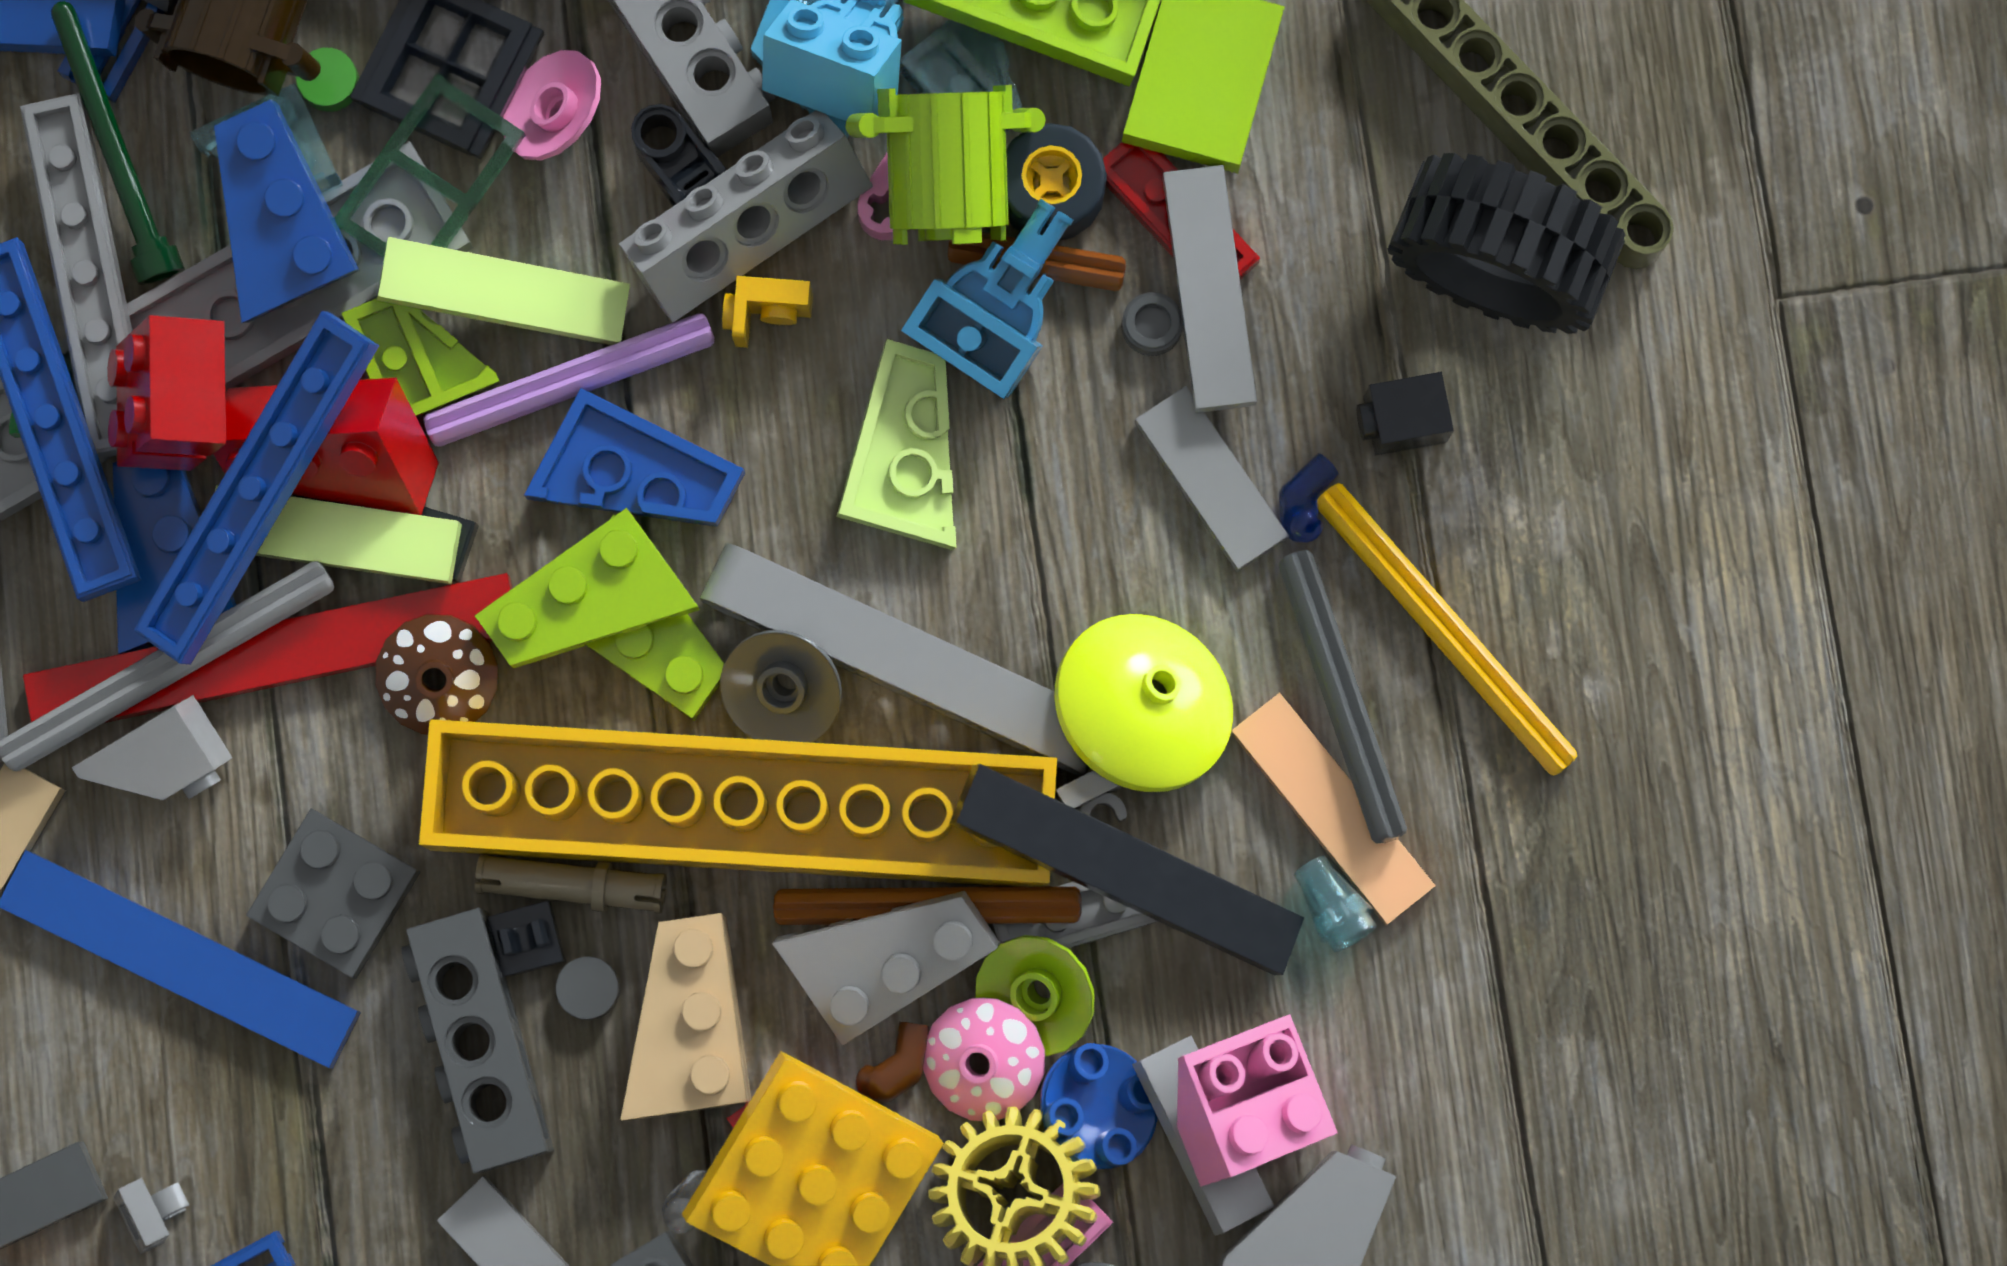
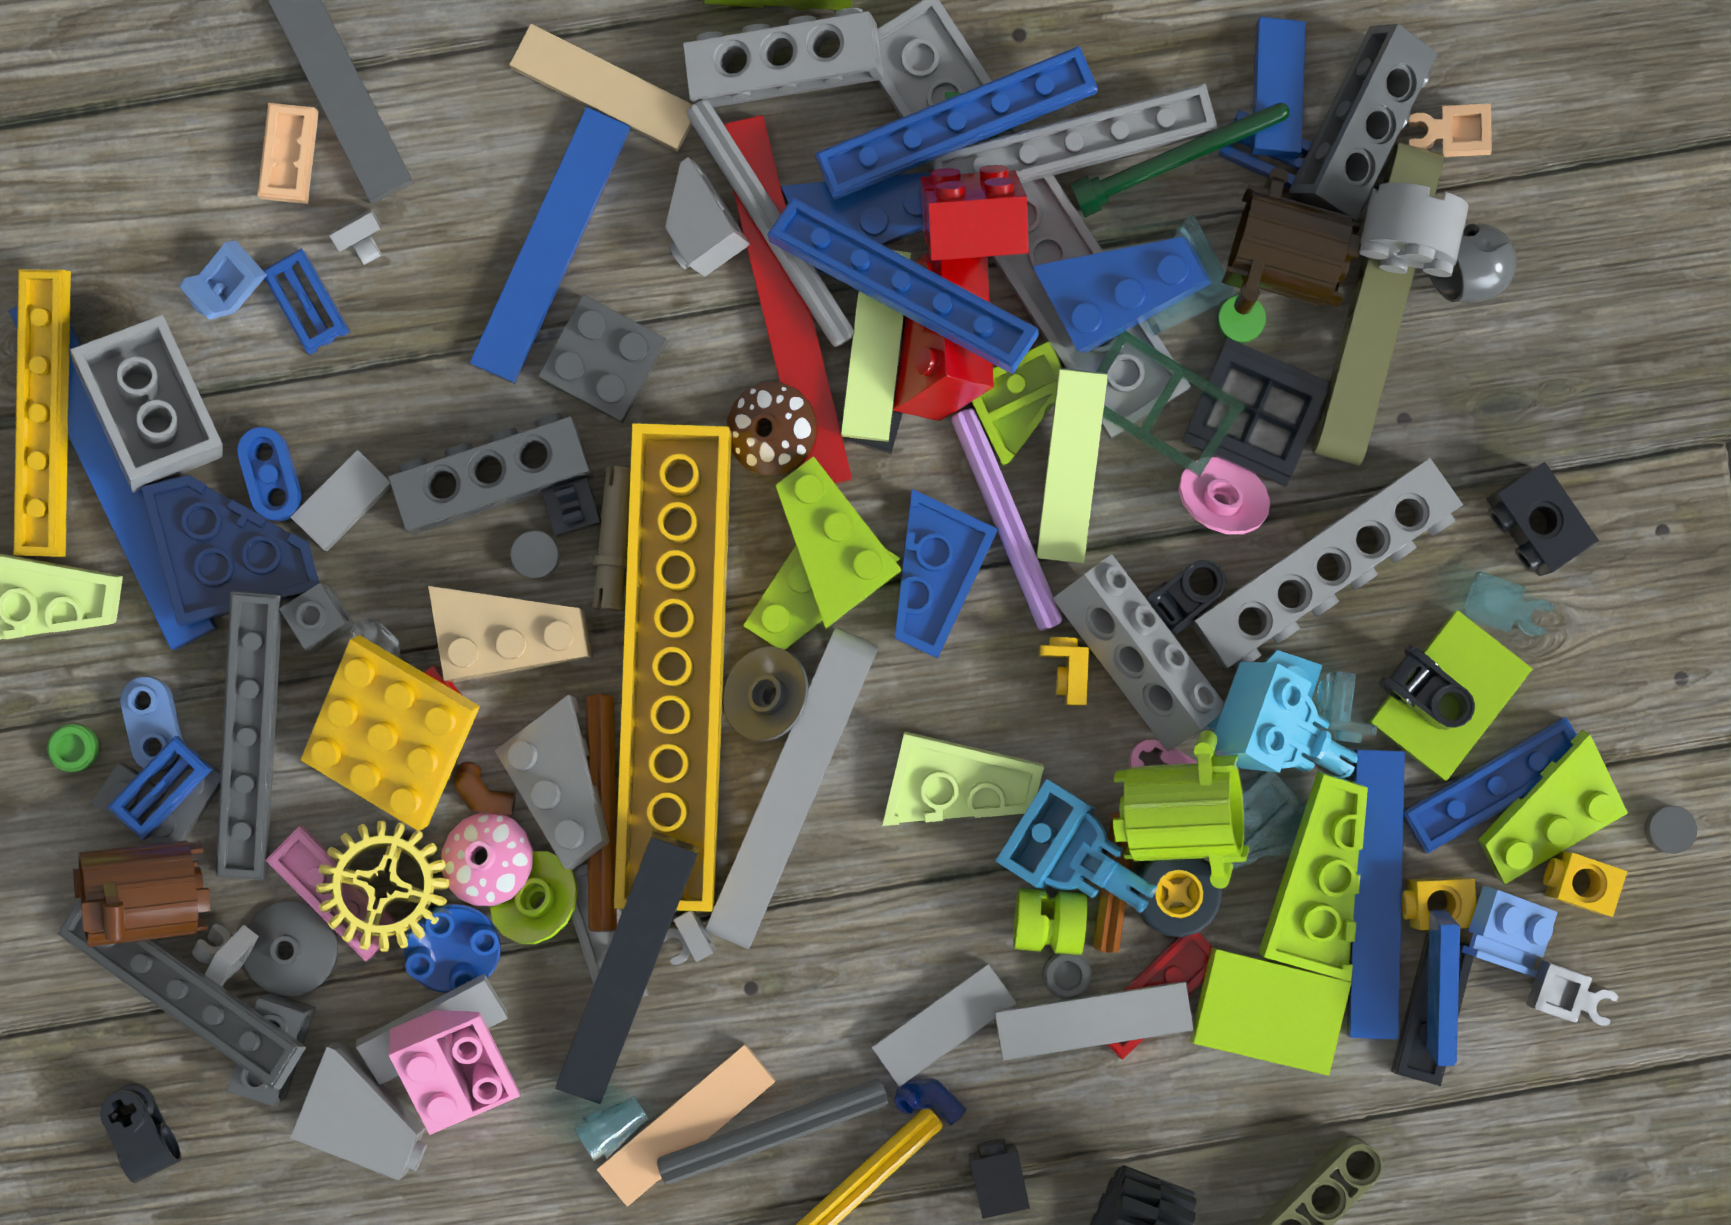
camera: 85 degrees right, 5 degrees up
neon yellow dish [1054,614,1233,792] -> none
none -> lime wheel [1013,887,1087,955]

